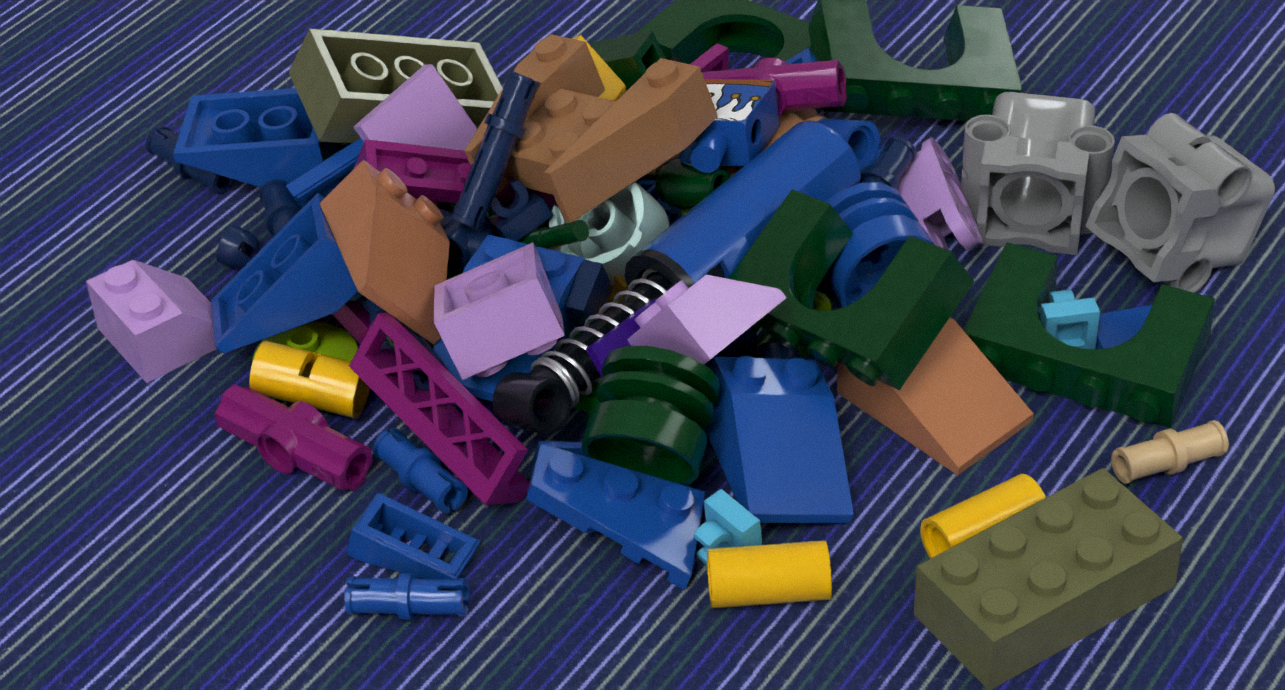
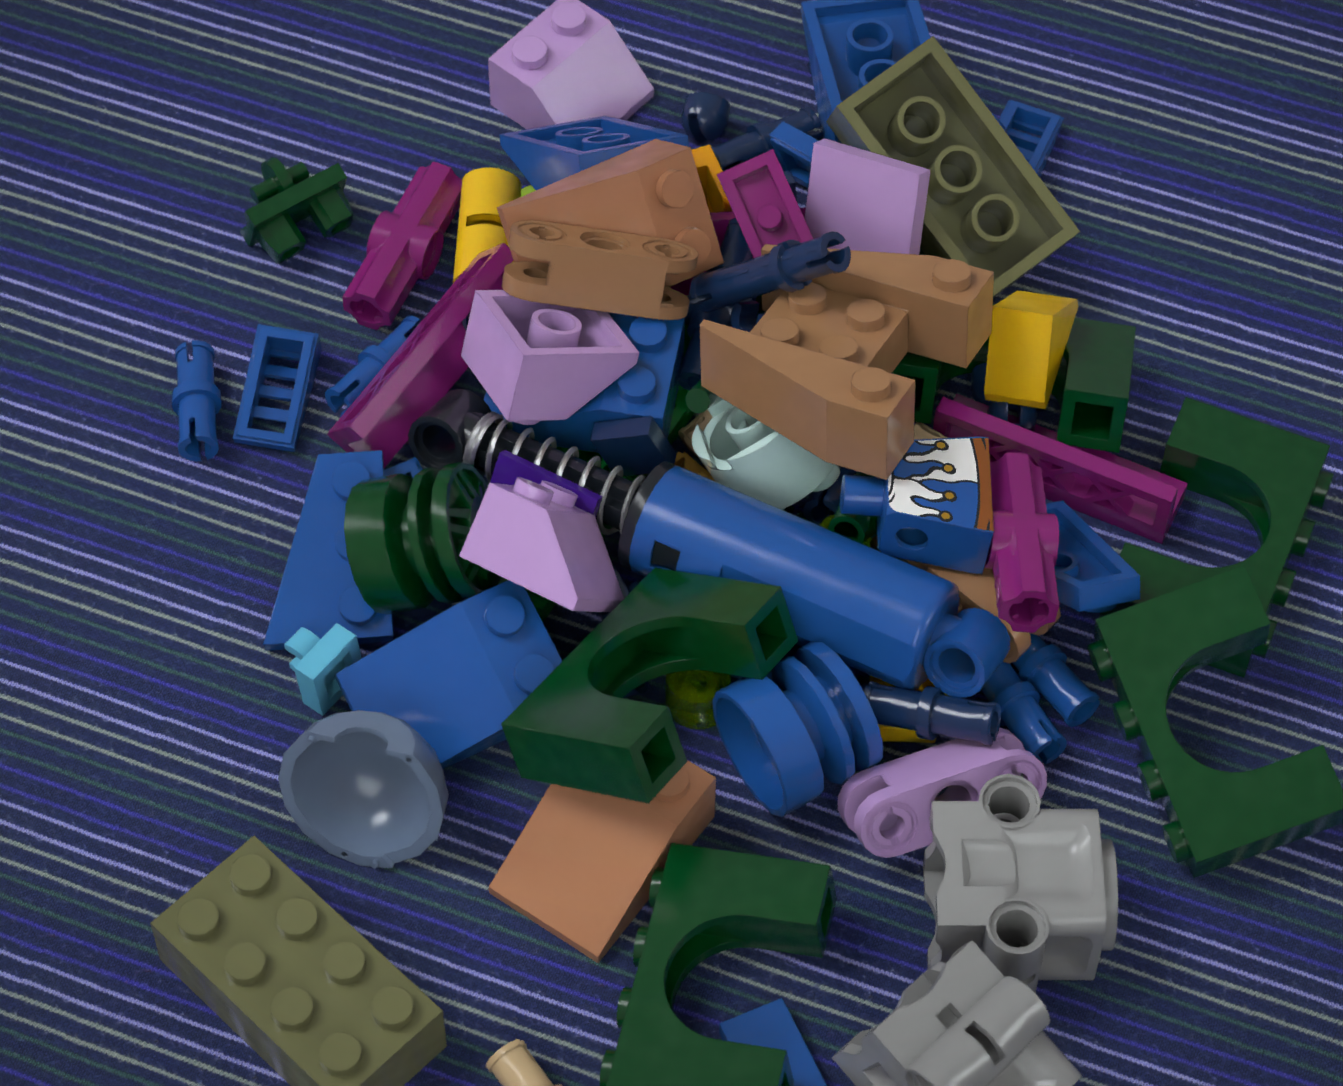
camera: 75 degrees right, 15 degrees up
yellow pin [707,540,832,609] -> none
yellow pin [920,474,1046,559] -> none
medium azure tile [1040,290,1100,349] -> none
none -> dark green hips [240,157,354,264]
none -> sand blue cylinder [278,710,449,869]
none -> medium nougat piece [502,220,698,320]

